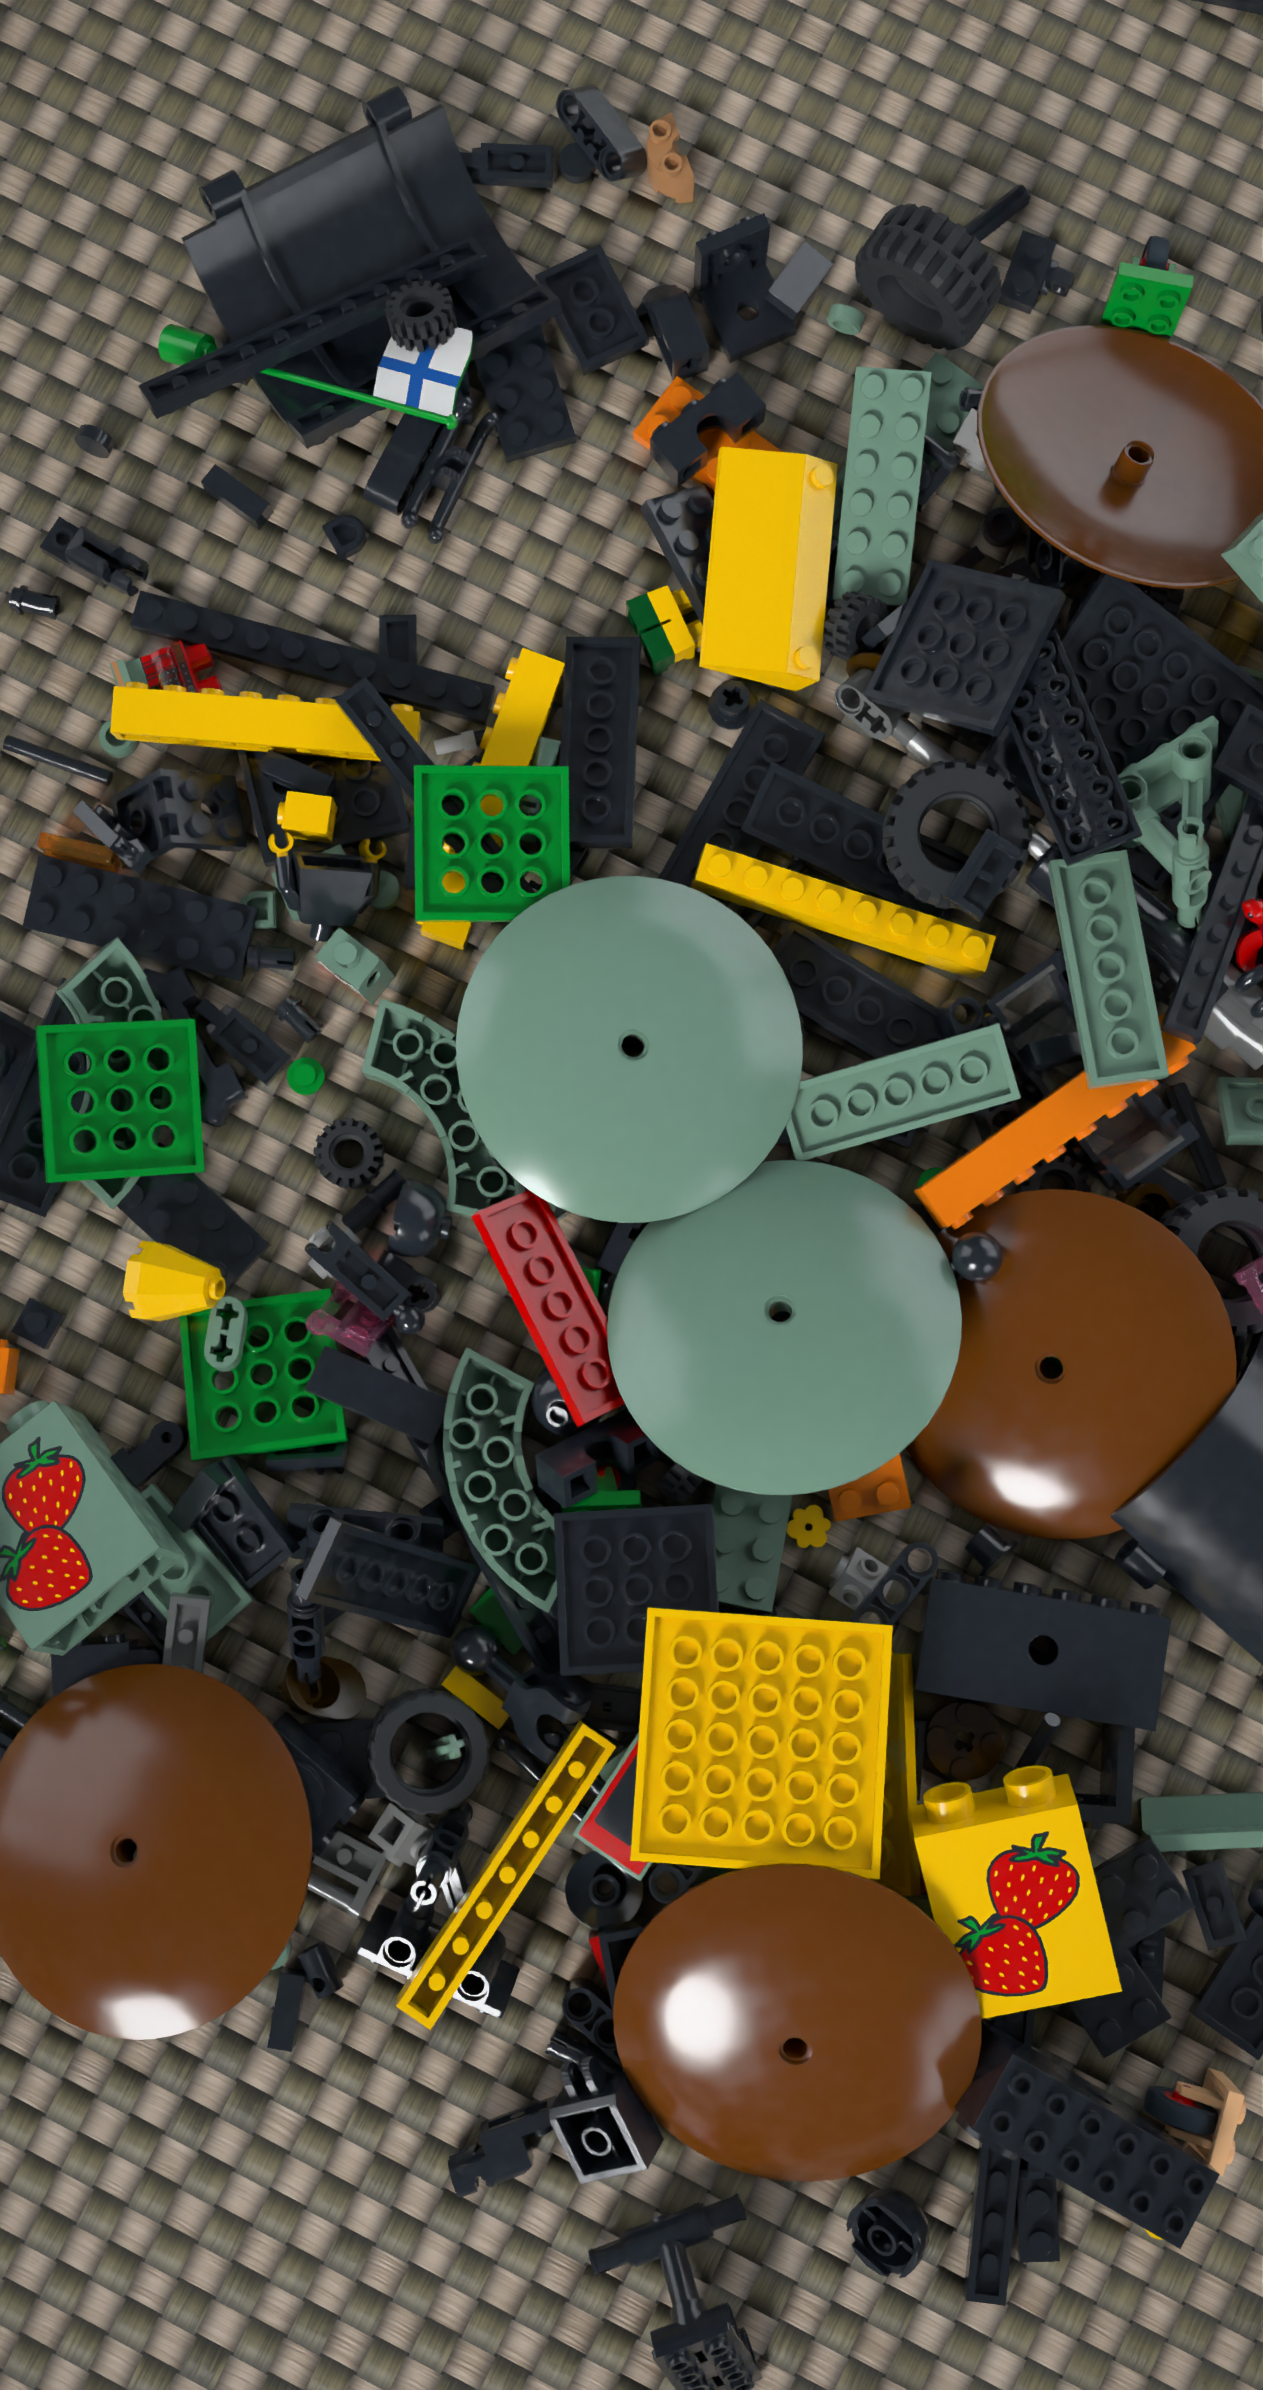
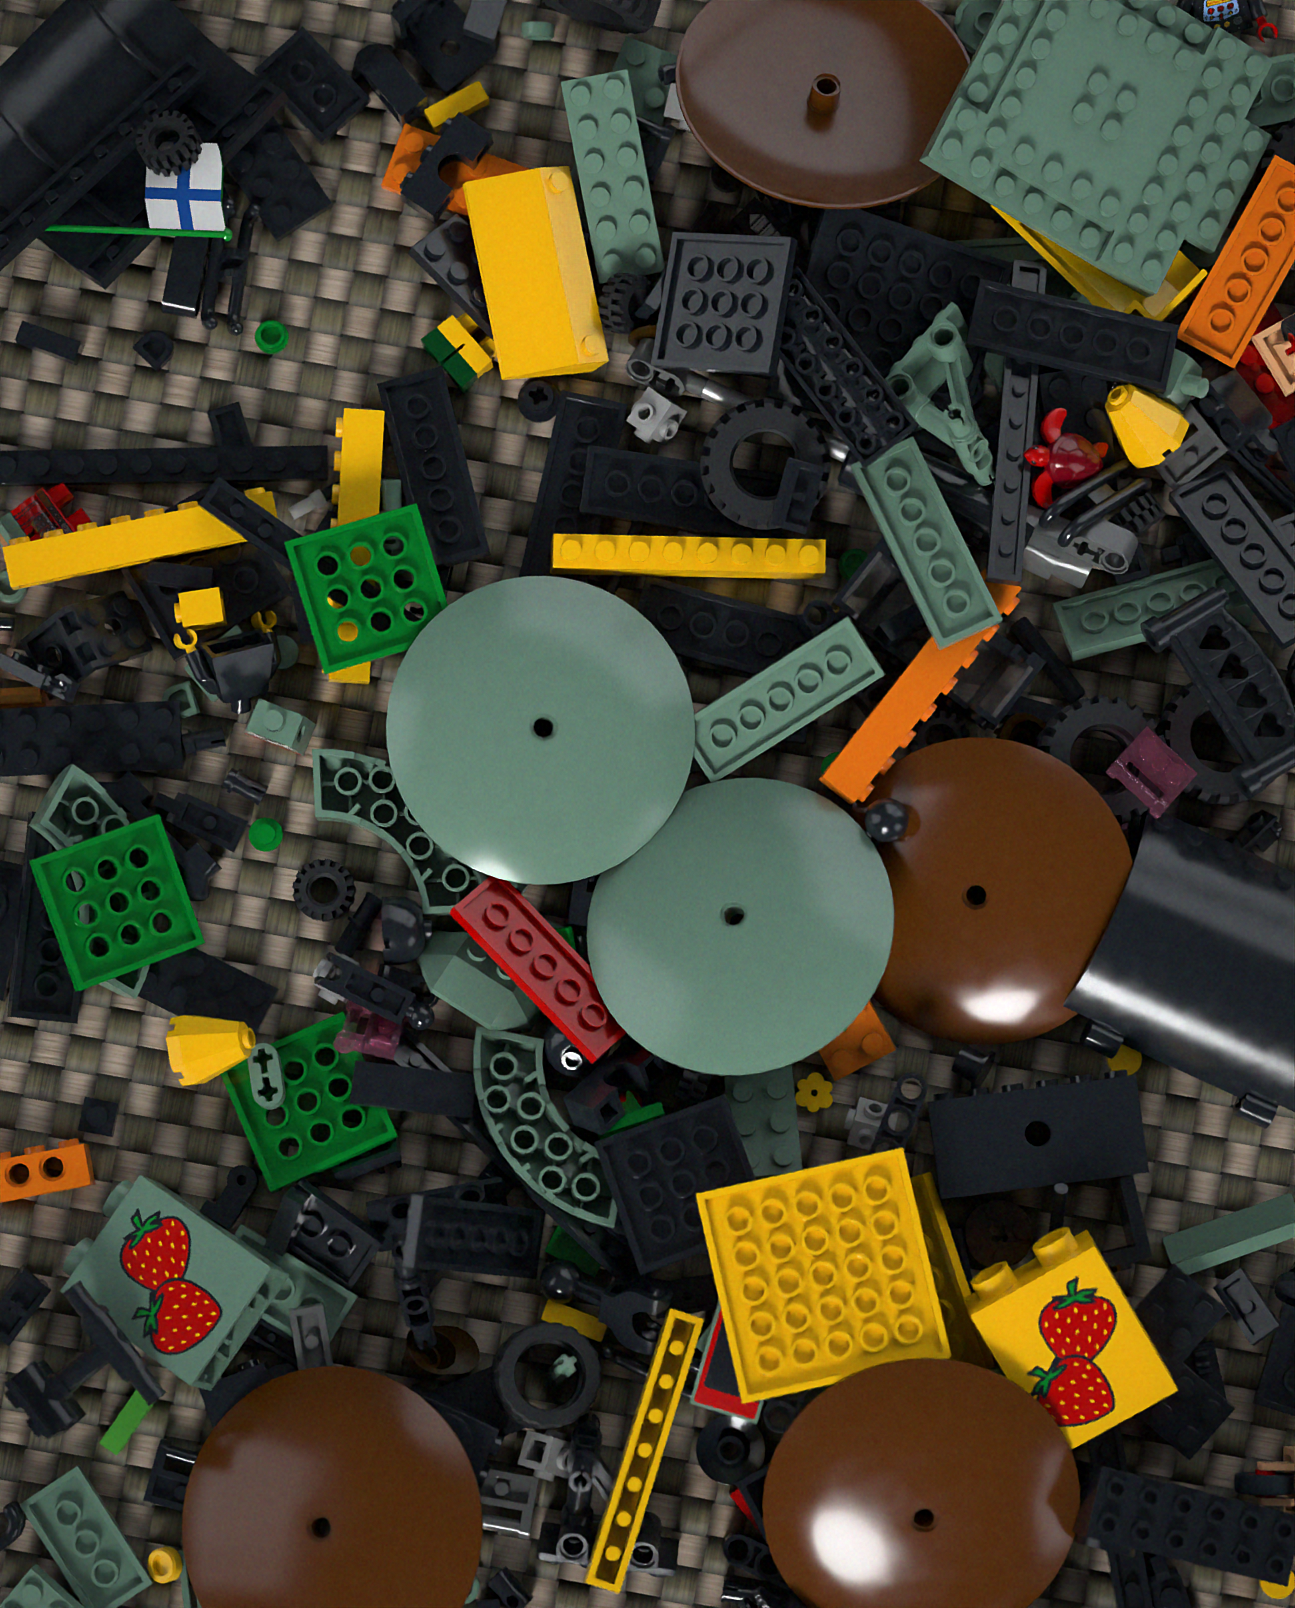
camera: 20 degrees left, 0 degrees up
none -> green plate [255,320,289,354]
none -> sand green wedge [415,932,543,1032]
none -> yellow piece [424,80,490,133]
none -> light grey brick [626,386,687,445]
none -> green plate [838,548,872,583]
none -> yellow tile [1106,1044,1142,1076]

